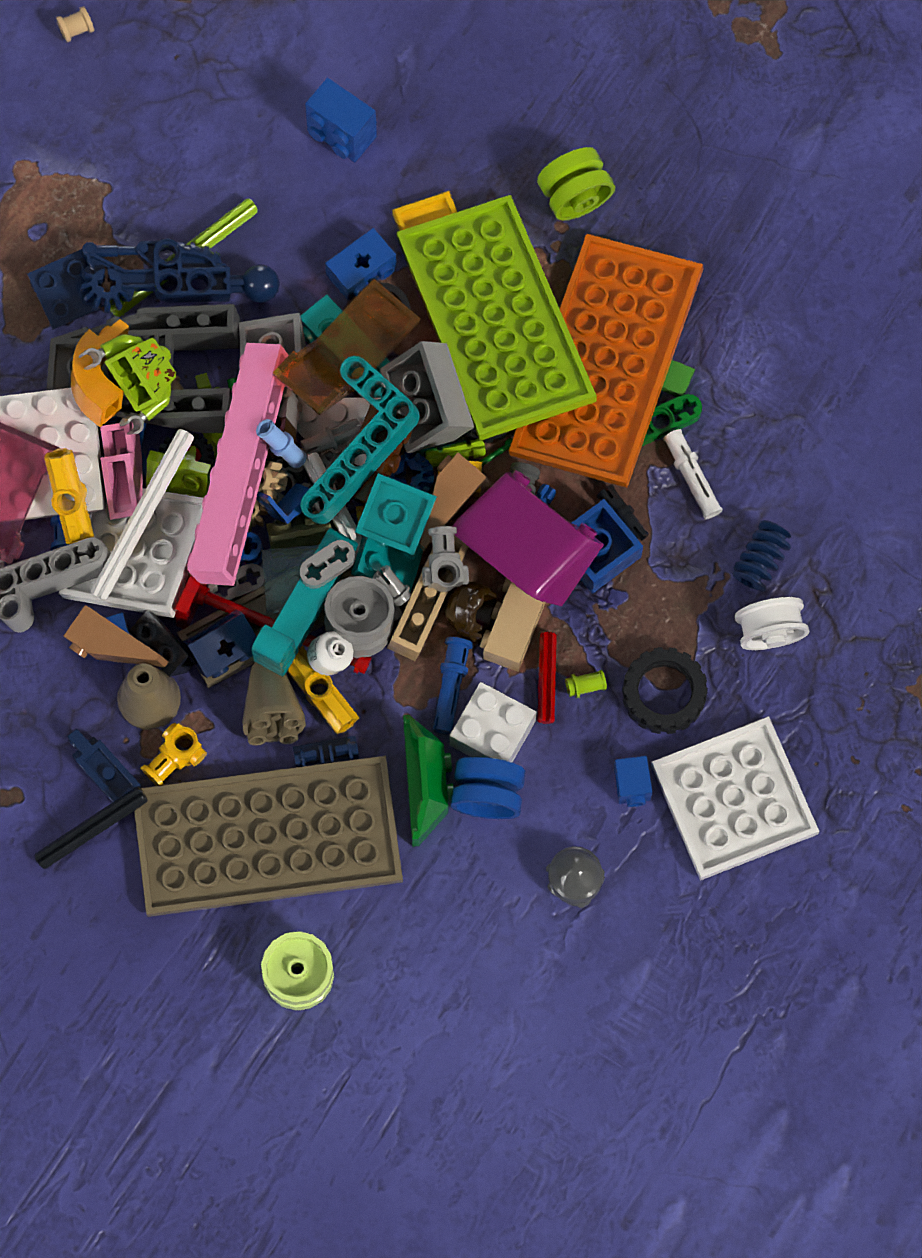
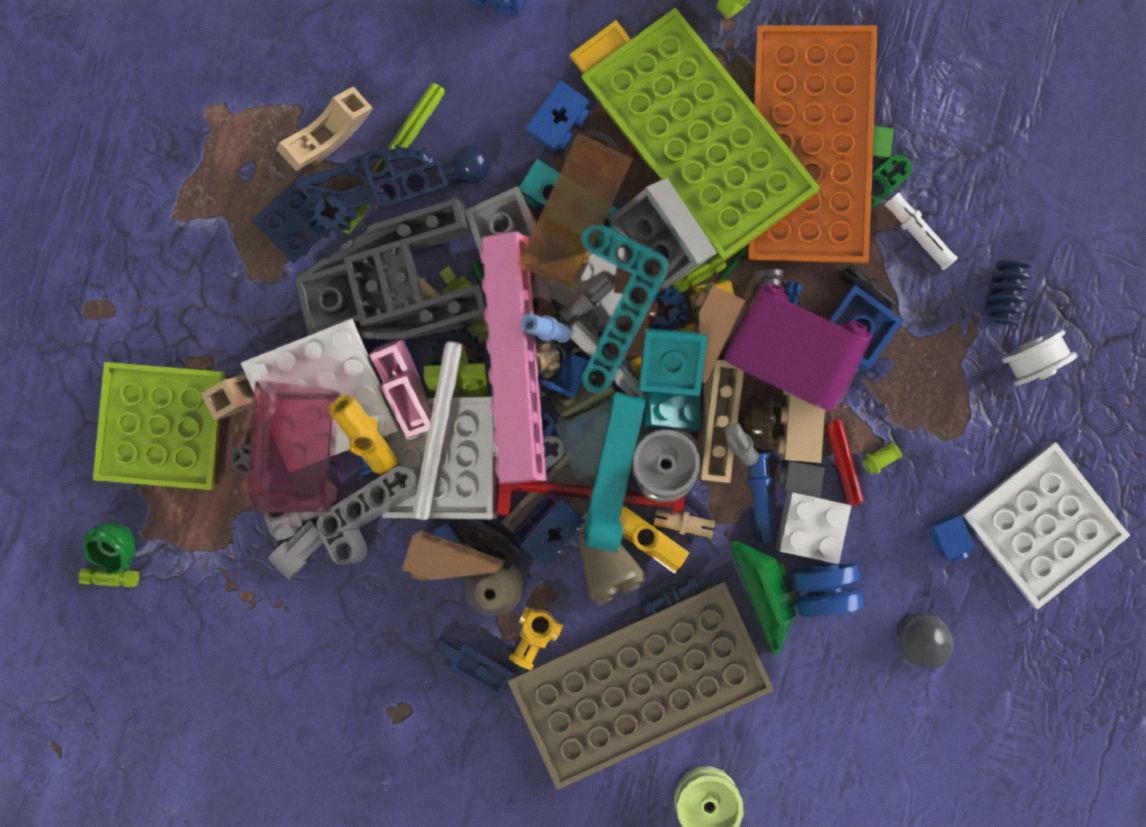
camera: 20 degrees left, 15 degrees up
black axle [34,787,148,869] -> none
light orange arch [71,319,129,427] -> none
lime torso [79,334,176,435] -> none
light grey beam [300,540,355,589] -> none
white head [307,631,354,676] -> none
light grey pin [373,565,411,606] -> none
light grey connector [422,526,469,592] -> none
black tyre [622,647,708,734] -> none
none -> tan arch [276,87,373,171]
none -> tan pin [653,507,715,539]
none -> light grey axle [724,423,759,466]
none -> dark grey brick [777,461,825,497]

